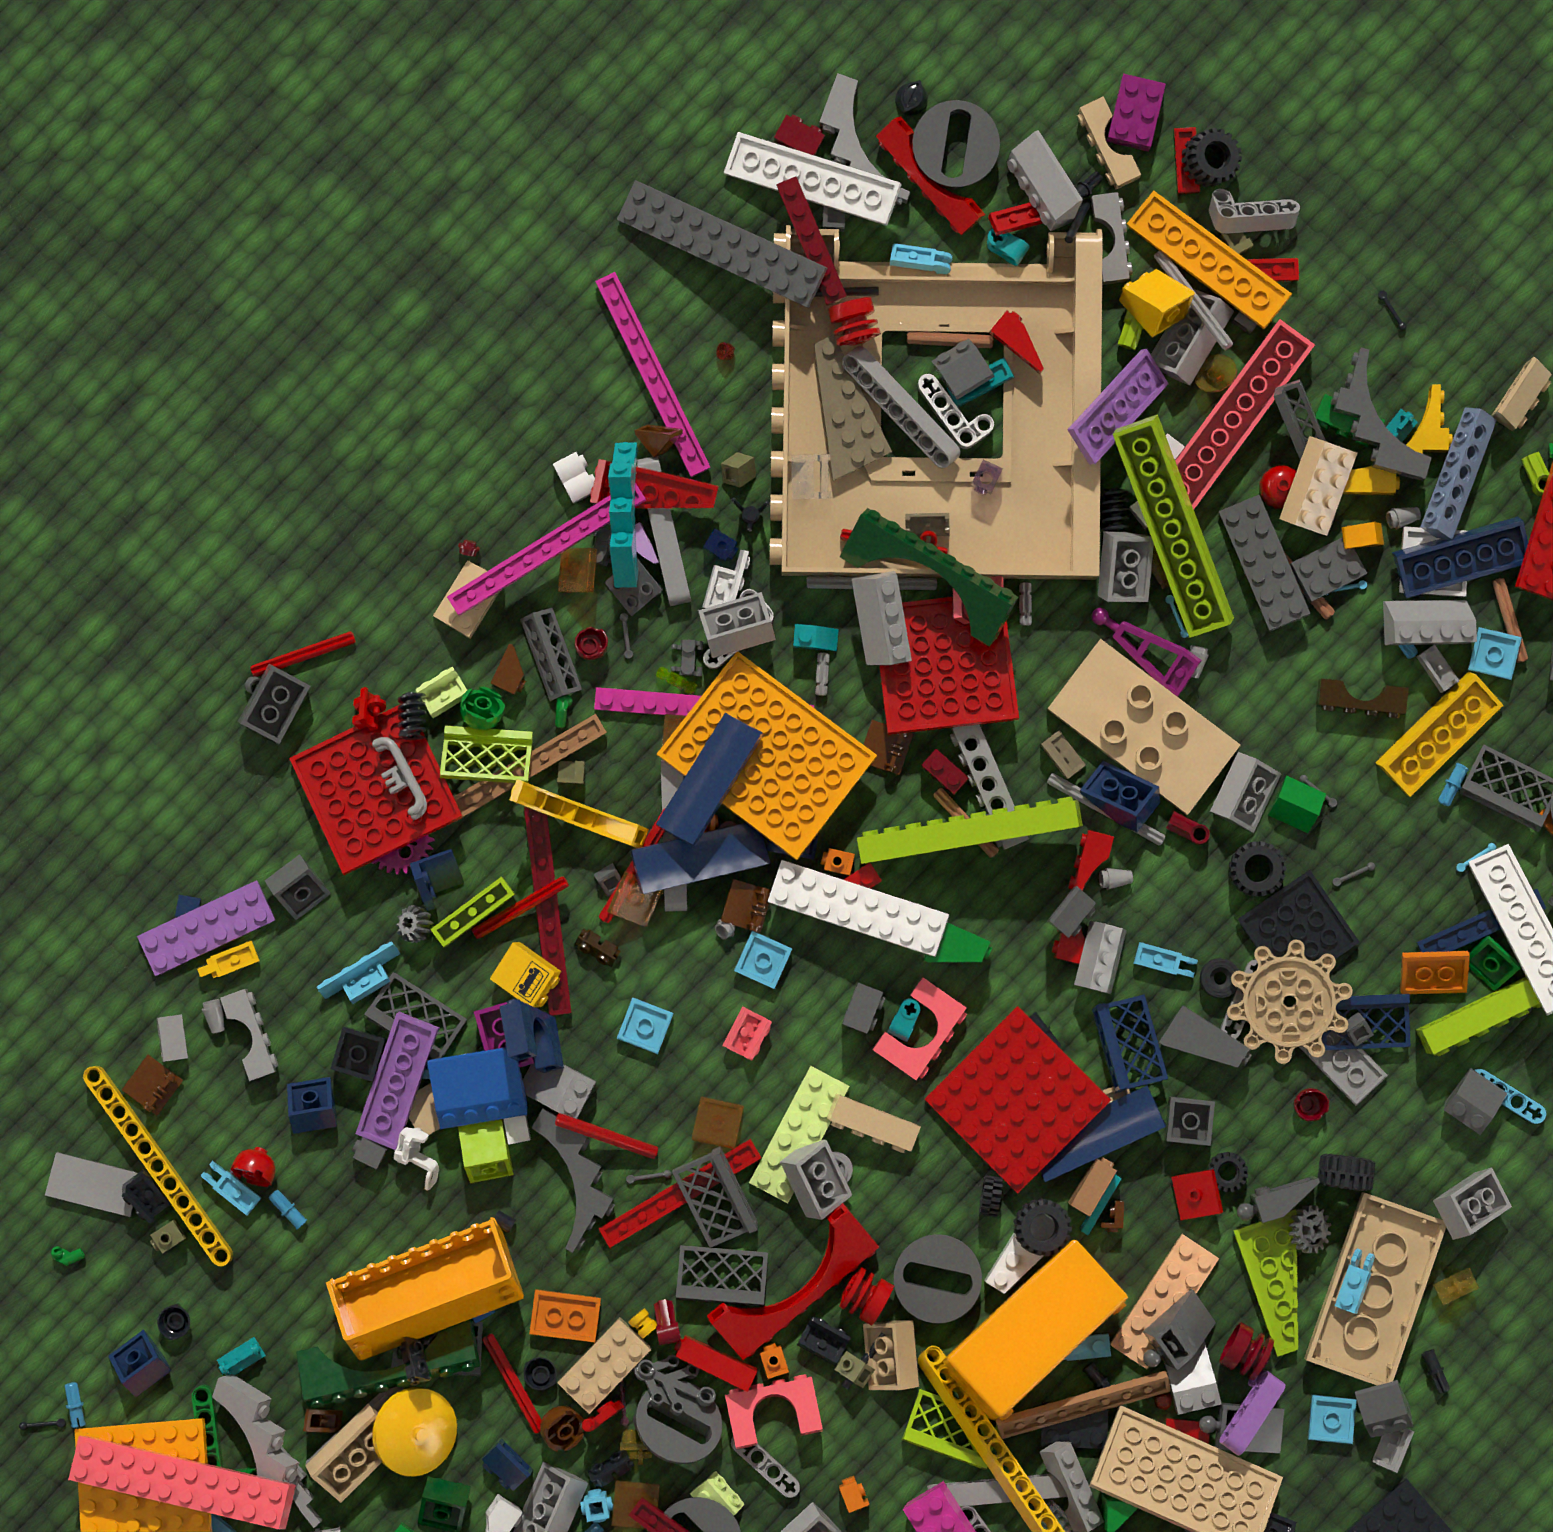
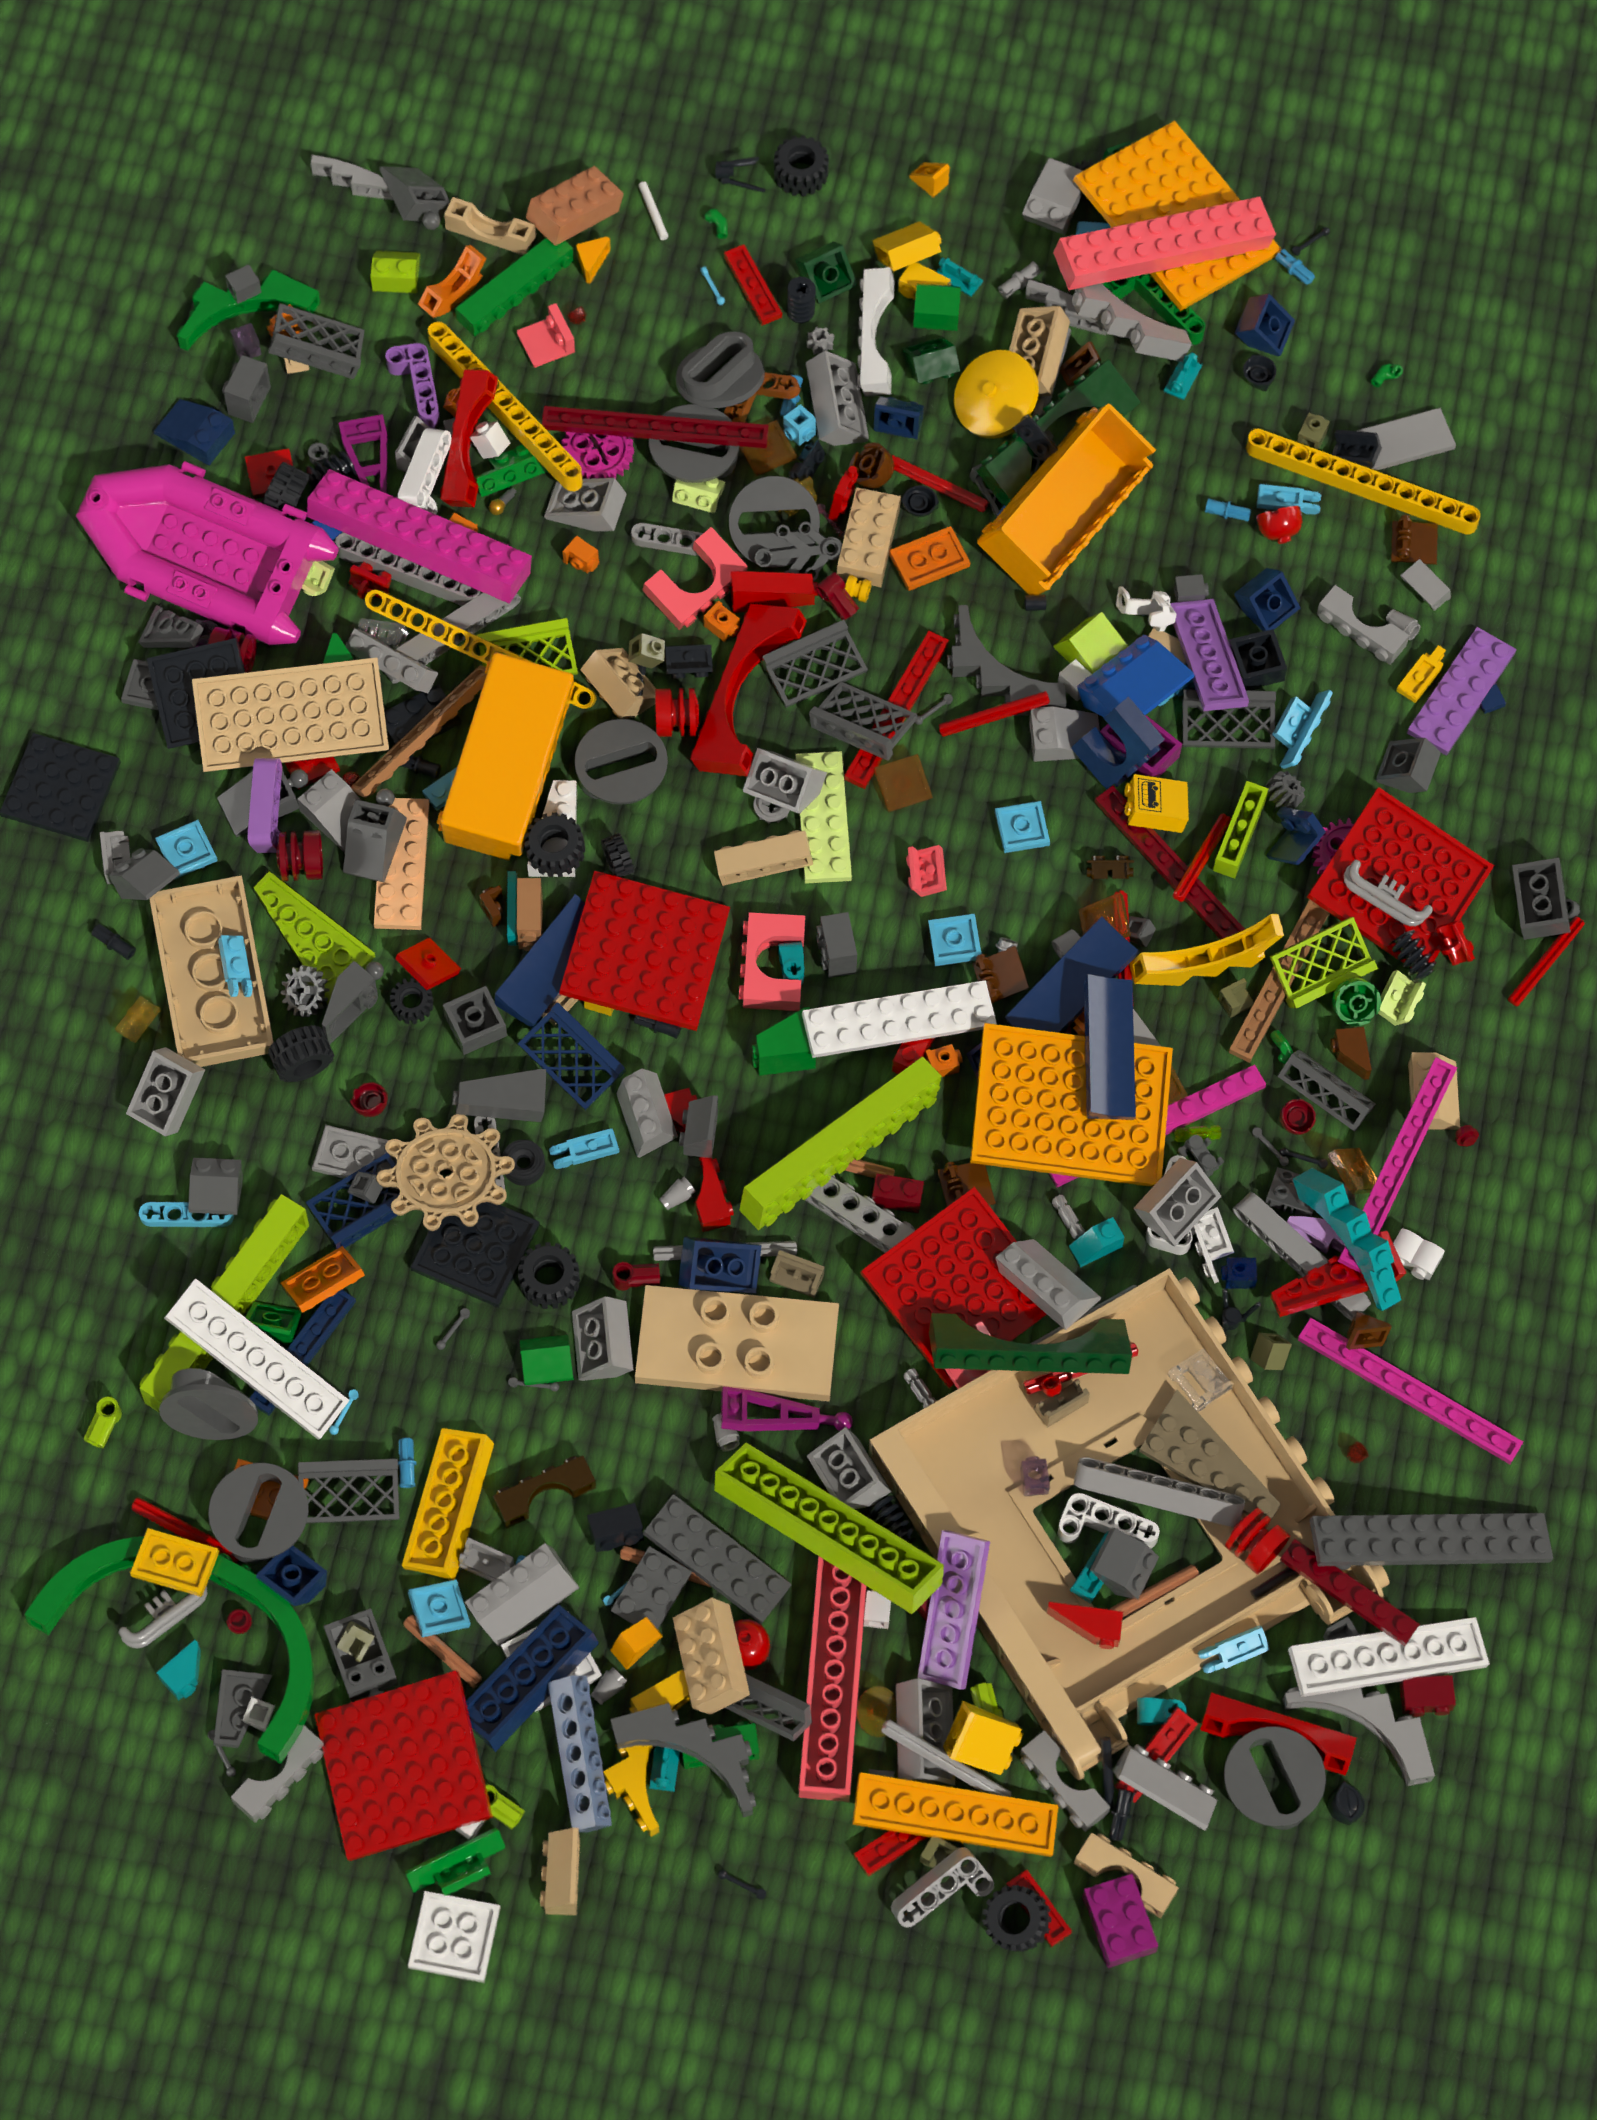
camera: 150 degrees right, 20 degrees down
none -> black brick [587,1503,644,1553]
none -> black hinge [1279,1147,1328,1169]

